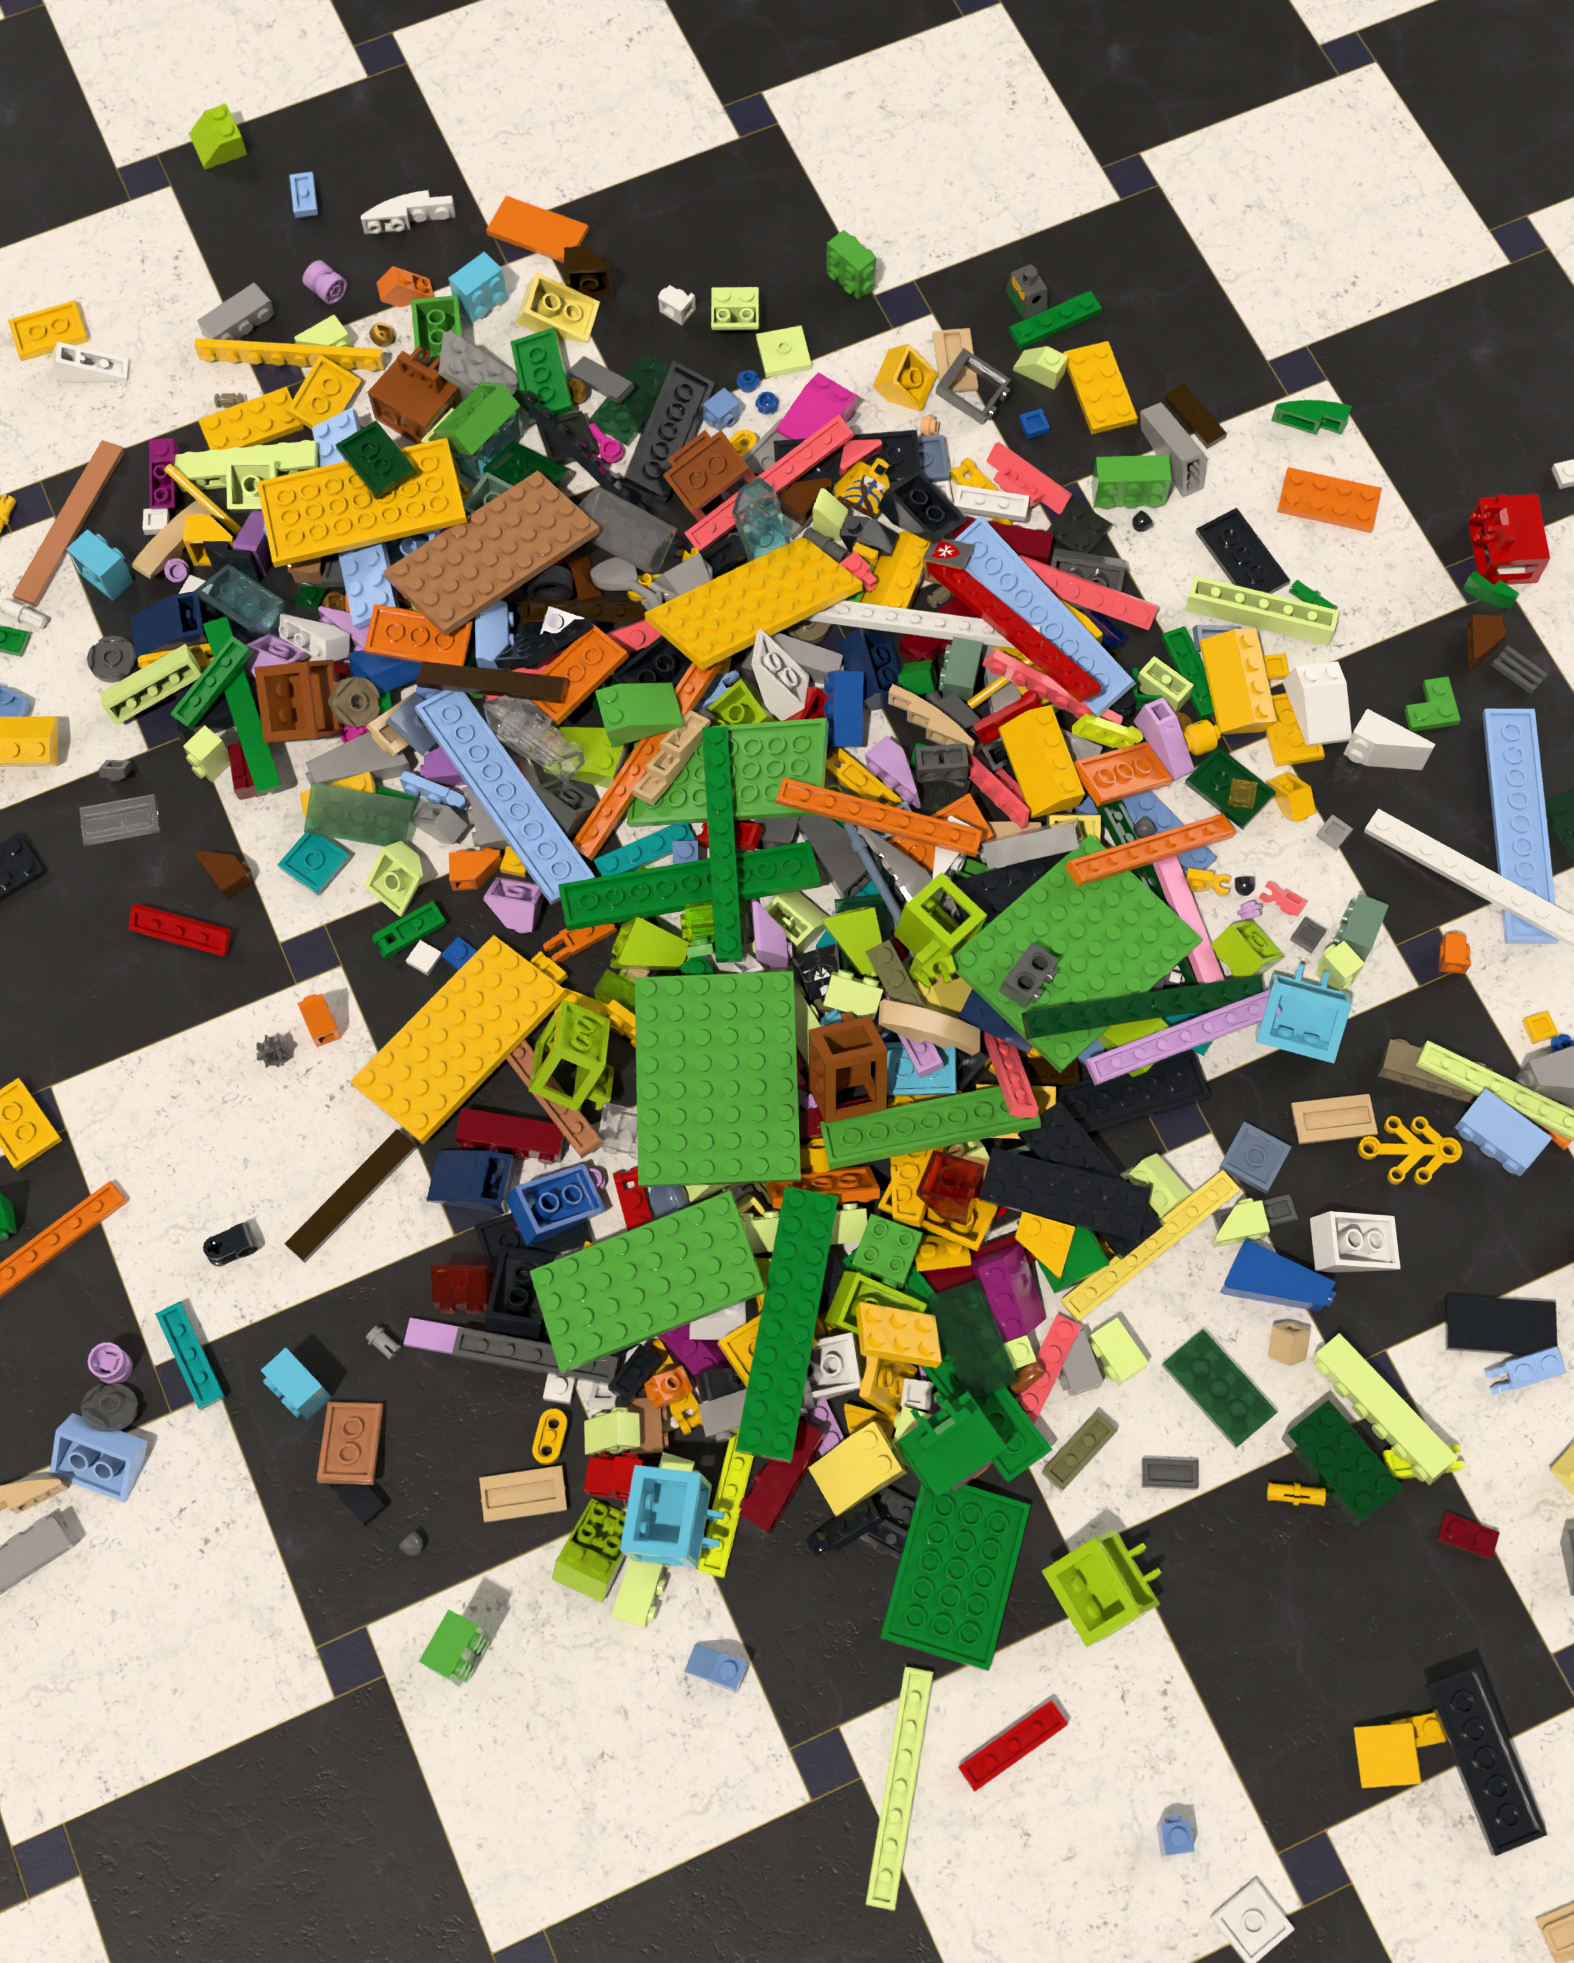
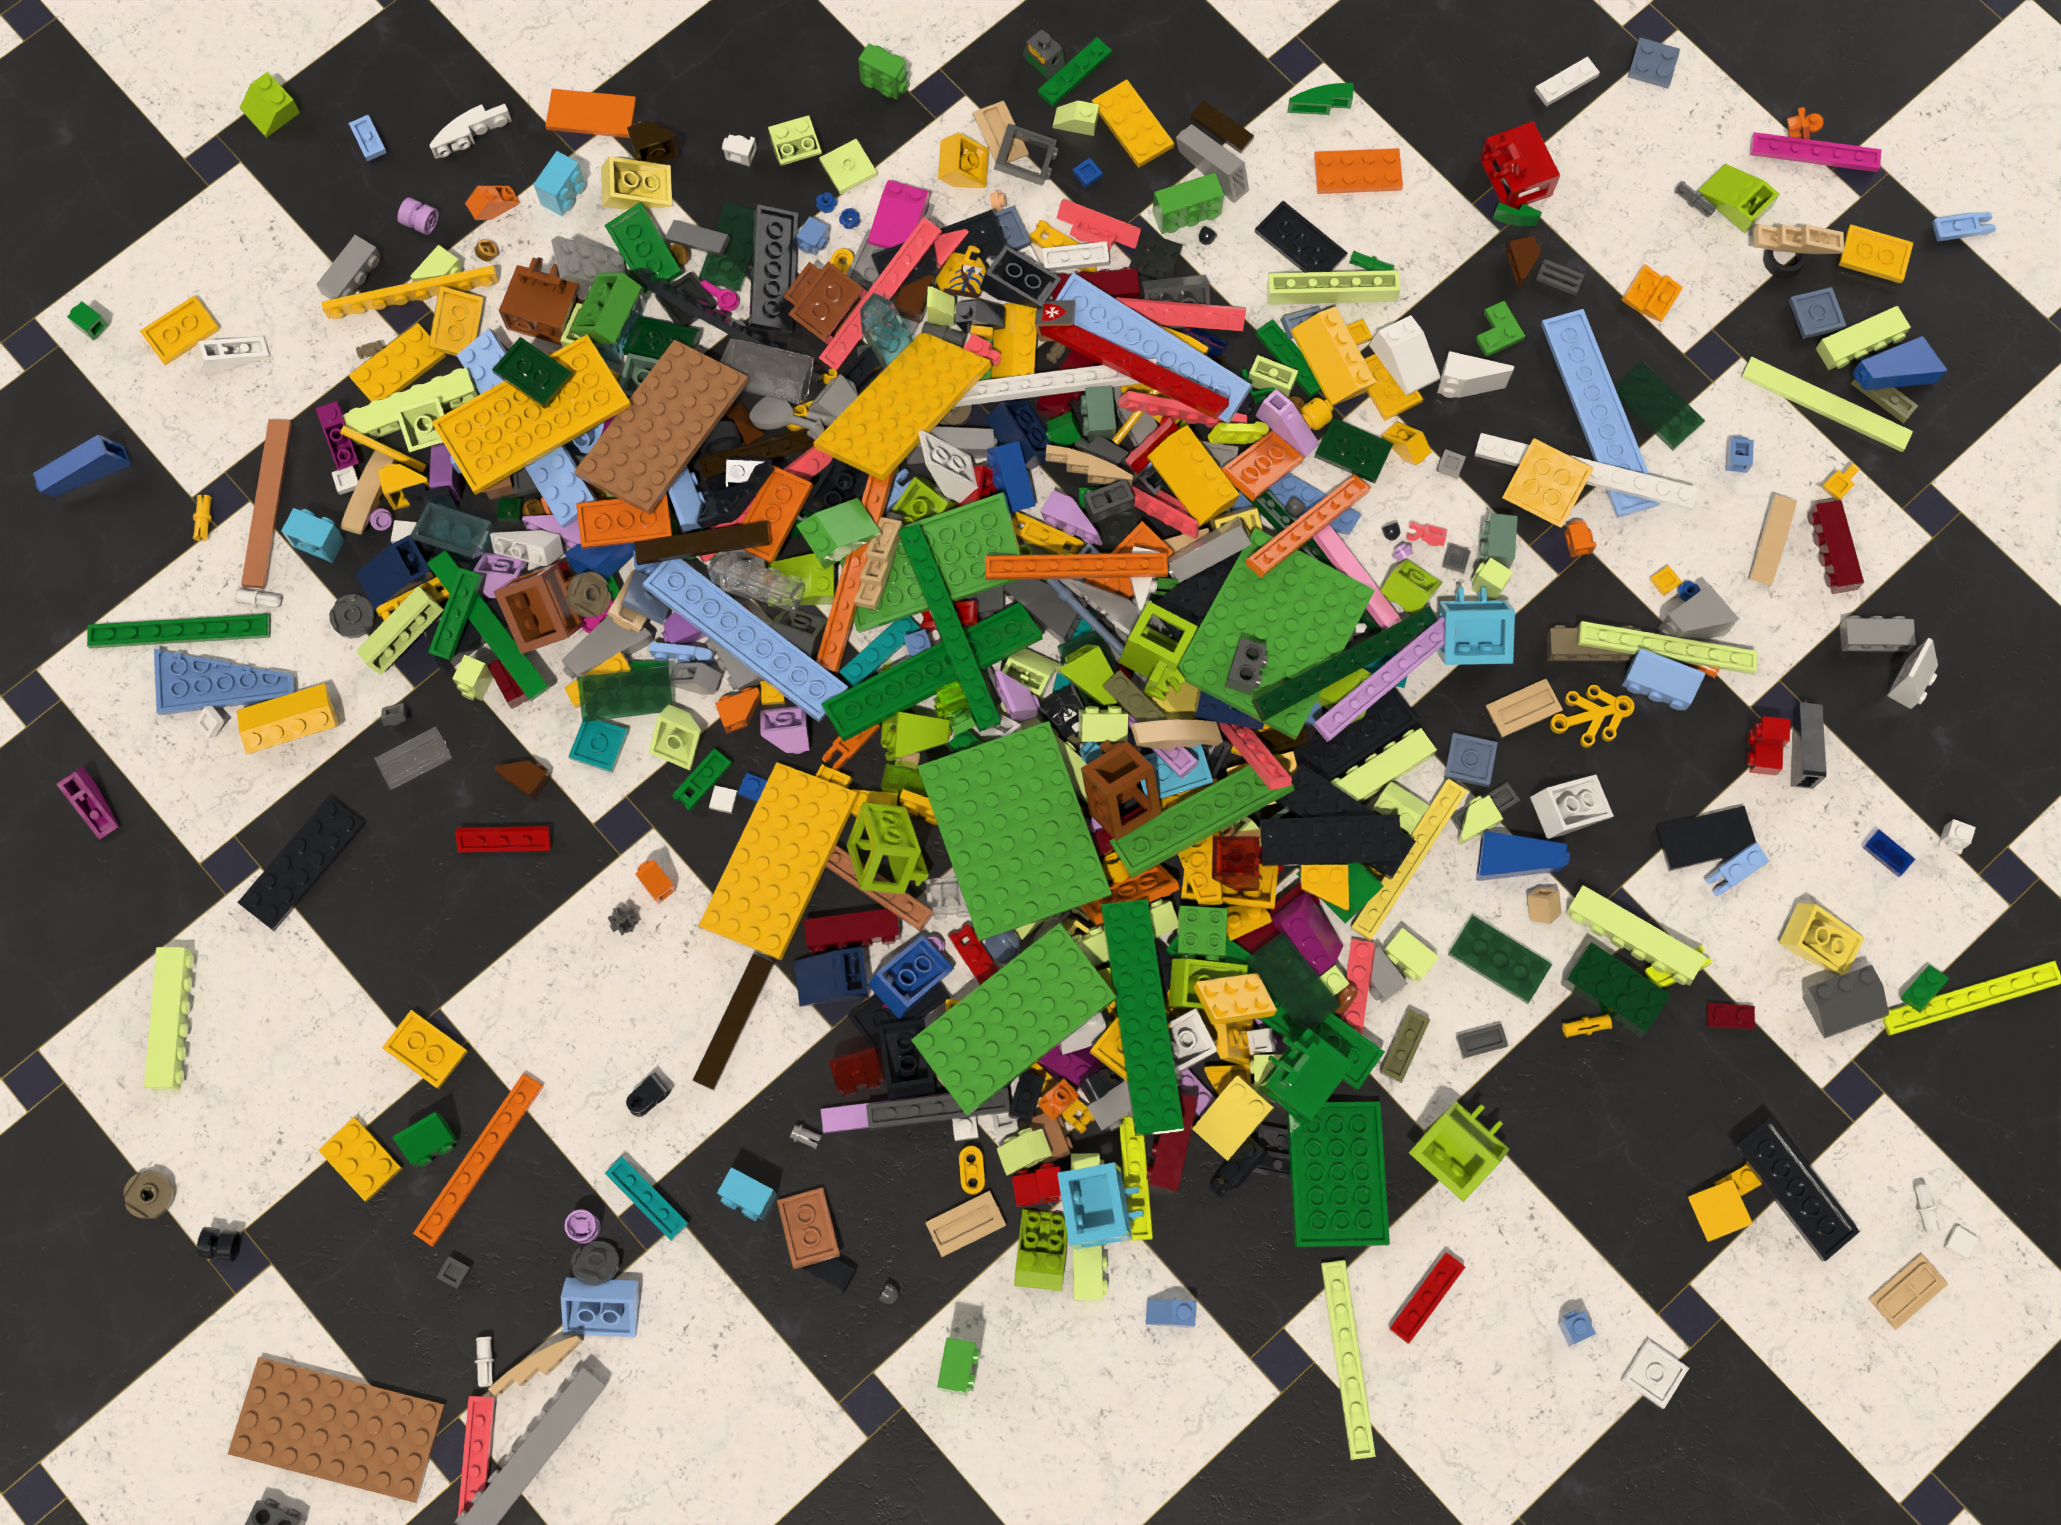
camera: 20 degrees left, 5 degrees up
bright green brick [411,295,464,370] -> none
yellow plate [1185,868,1231,897] -> none
clear yellow tile [1228,778,1258,809] -> none
none -> yellowish green brick [1330,728,1437,803]
none -> yellow plate [1502,438,1594,528]

